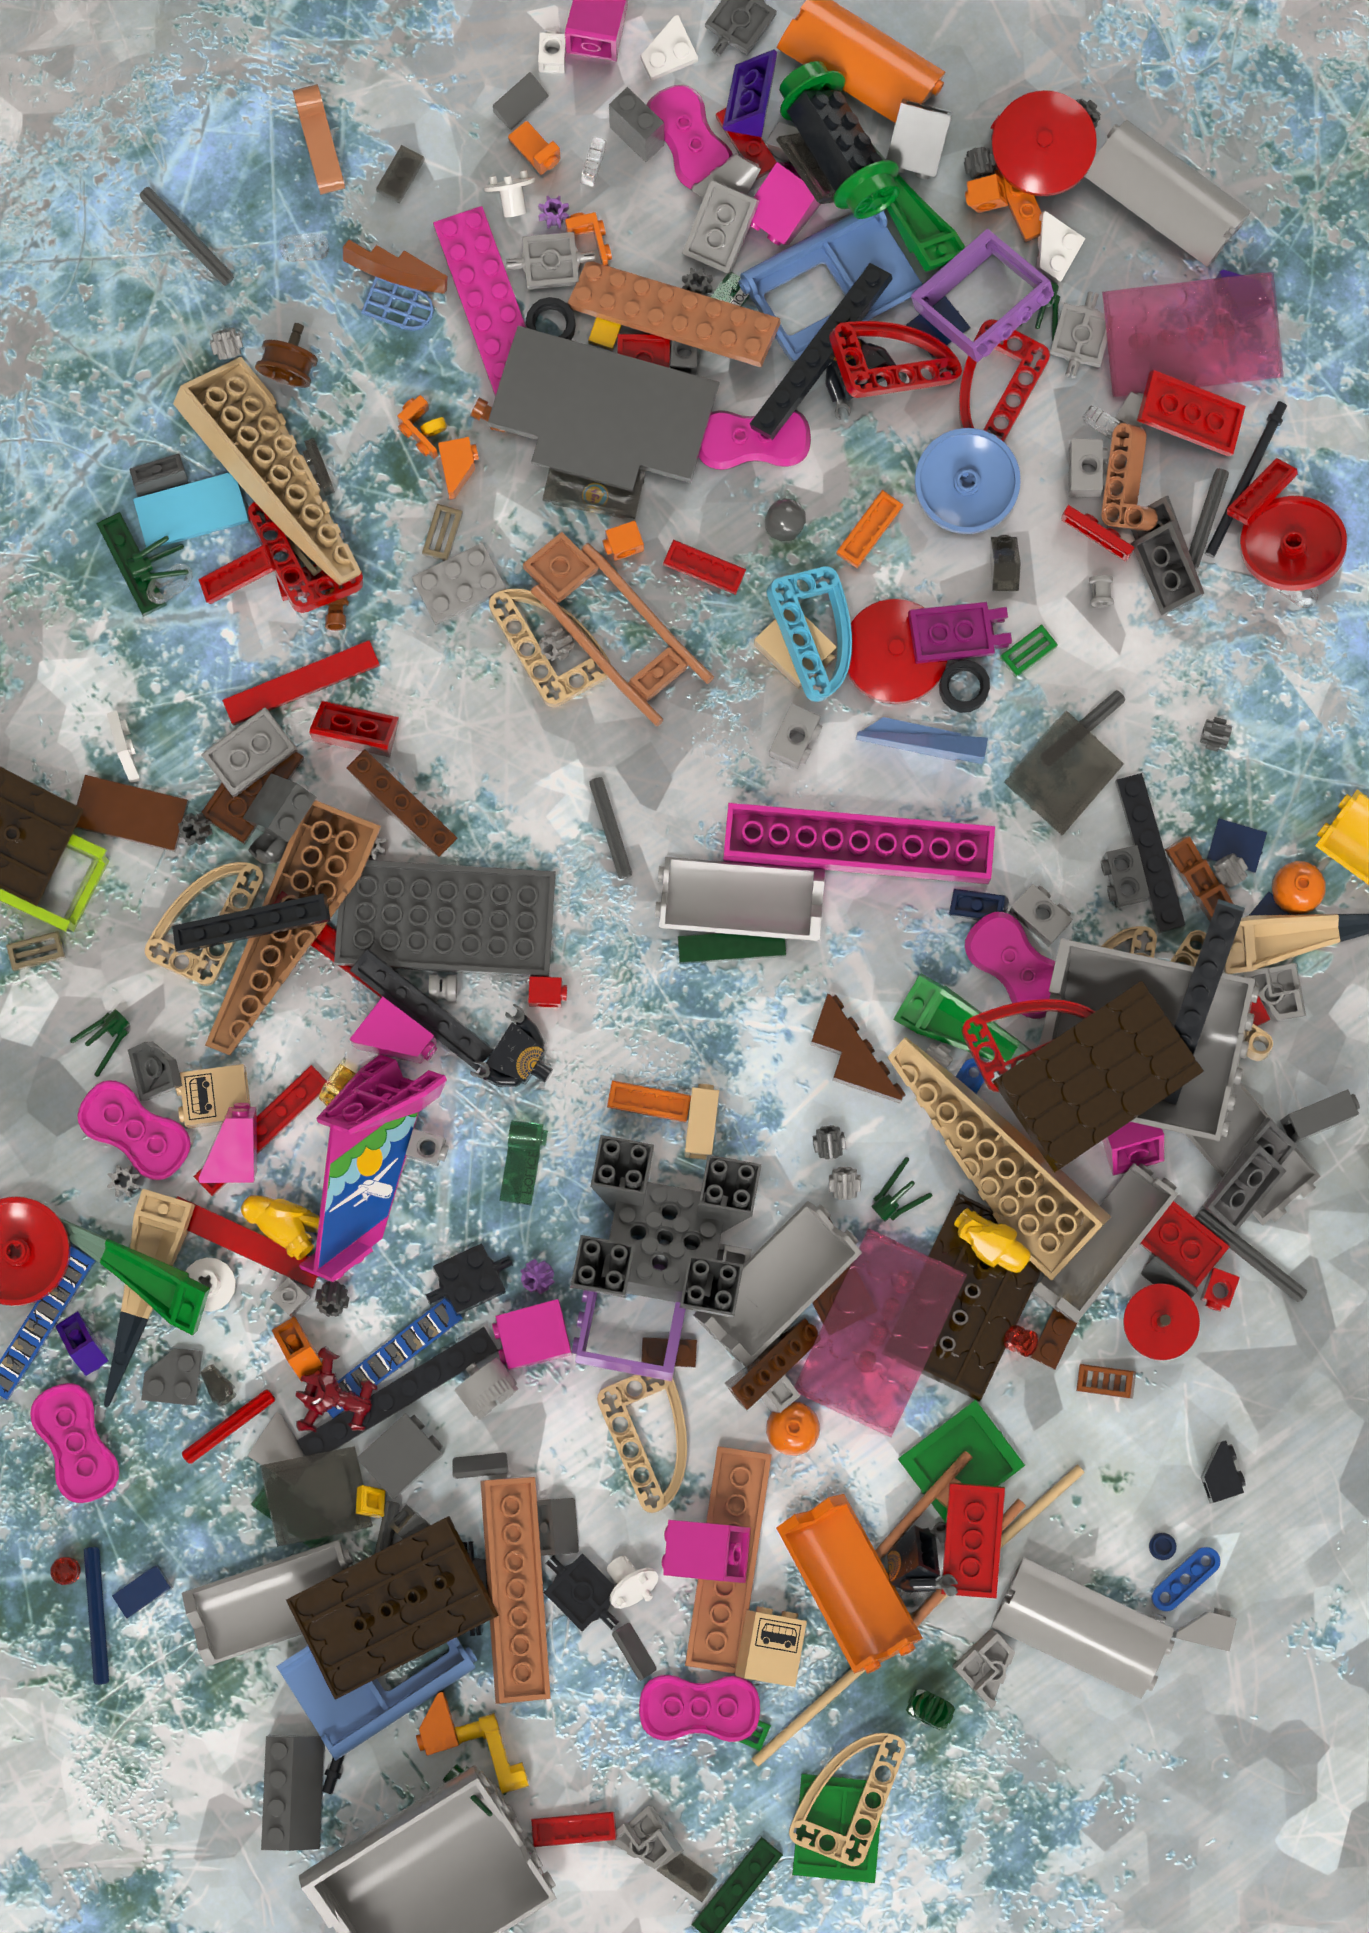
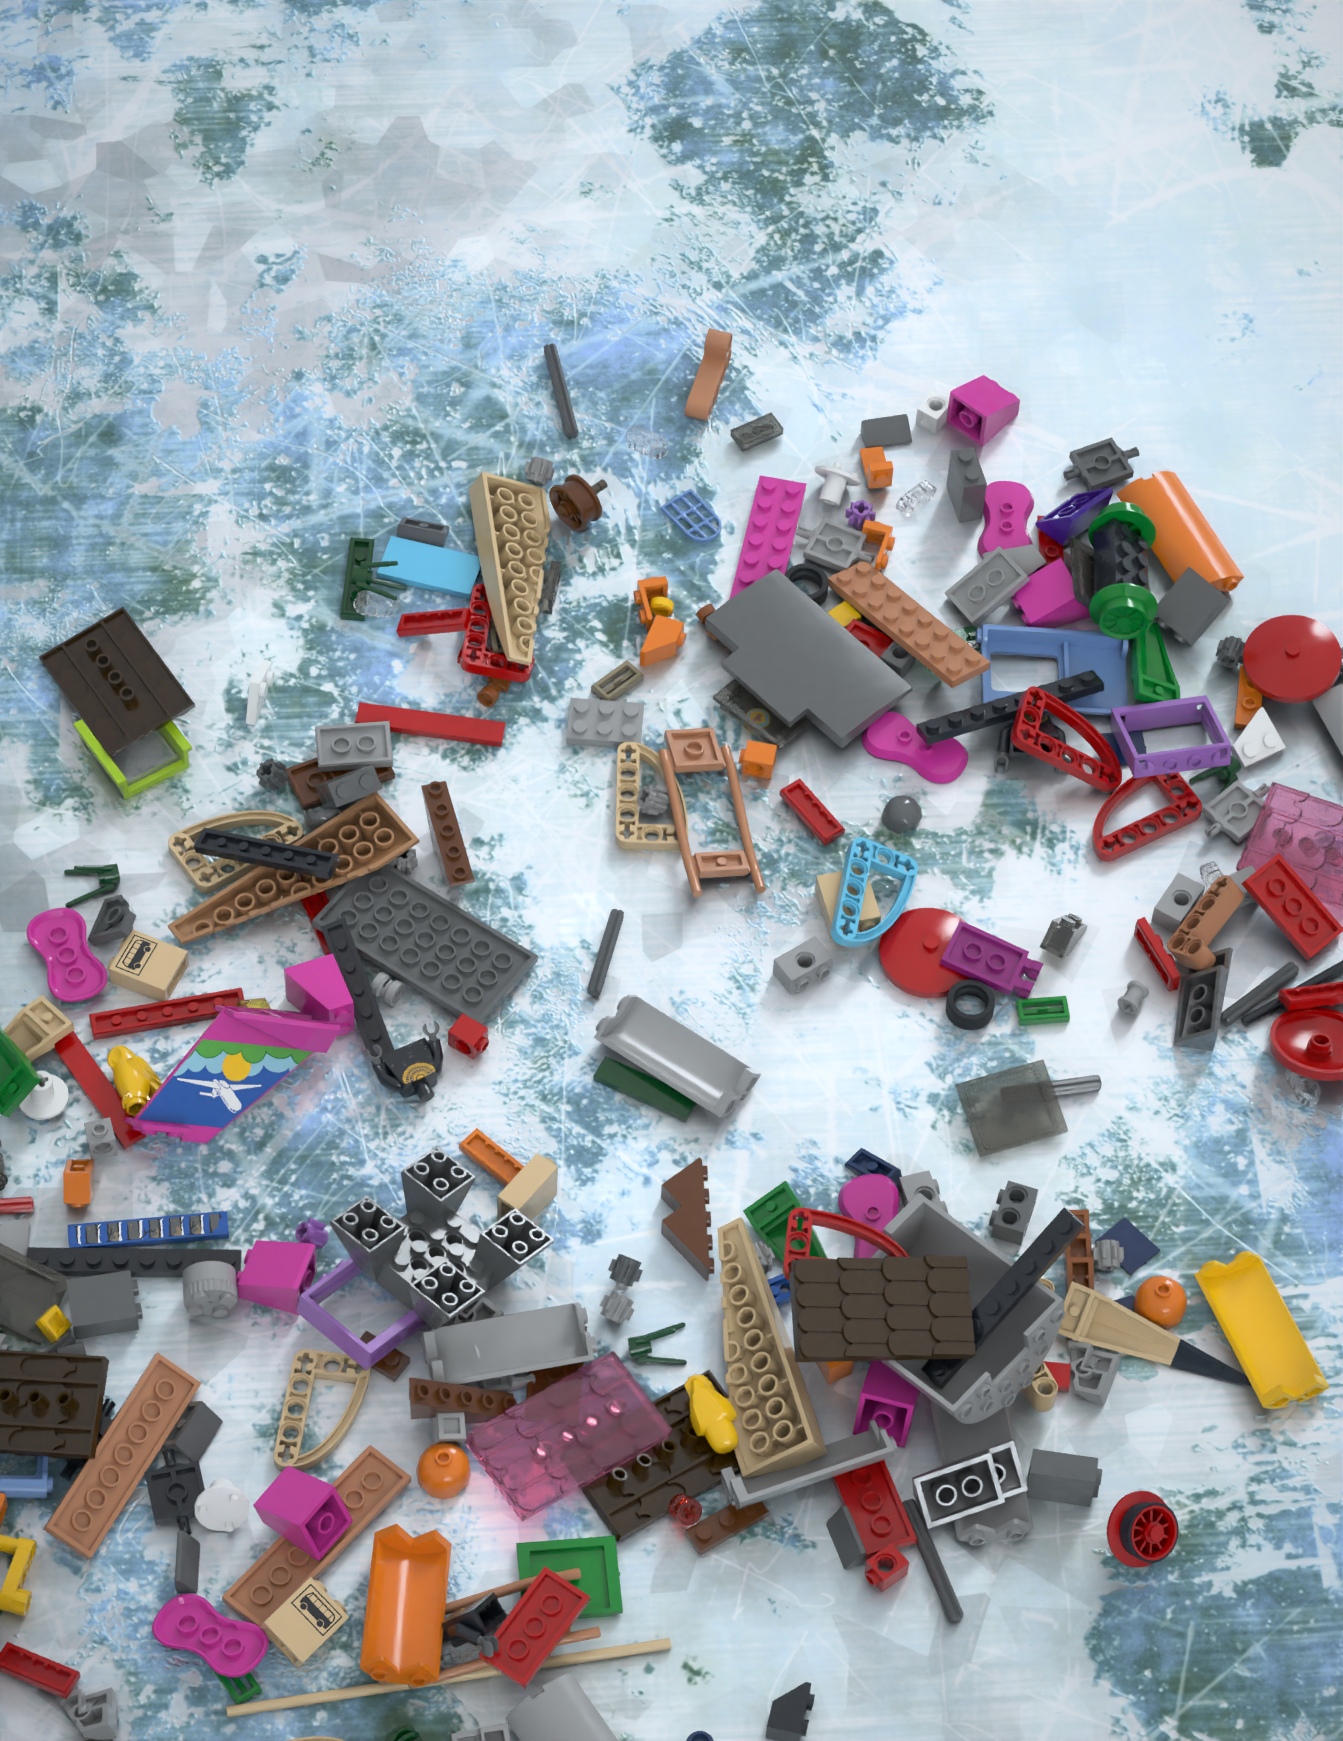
camera: 30 degrees right, 25 degrees down
dark tan tile [6,931,66,972] -> none
reddish brown tile [75,775,189,852] -> none
light grey gear [107,1165,141,1198] -> none
dark pink slope [199,1103,257,1183] -> none
dark red piece [295,1346,377,1432] -> none
red slope [309,701,399,757] -> none
dark grey gear [315,1281,350,1317] -> none
dark orange slope [343,240,448,294] -> none
light grey brick [405,1129,449,1166] -> none
black plate [425,1243,513,1316] -> none
dark grey slope [452,1452,509,1479] -> none
clear green door [499,1120,548,1206] -> none
white wing [641,15,698,81] -> none
dark grey gear [682,268,713,295] -> none
dark pink brick [723,803,995,884] -> none
orange plate [836,490,904,569] -> none
medium blue wedge [856,717,988,764] -> none
medium blue dish [915,428,1021,534] -> none
orange brick [965,174,1008,213] -> none
dark orange slope [1076,1364,1136,1399] -> none
black plate [1115,773,1186,933] -> none
red piece [1123,1284,1200,1360] -> none
dark grey gear [1200,717,1232,752] -> none

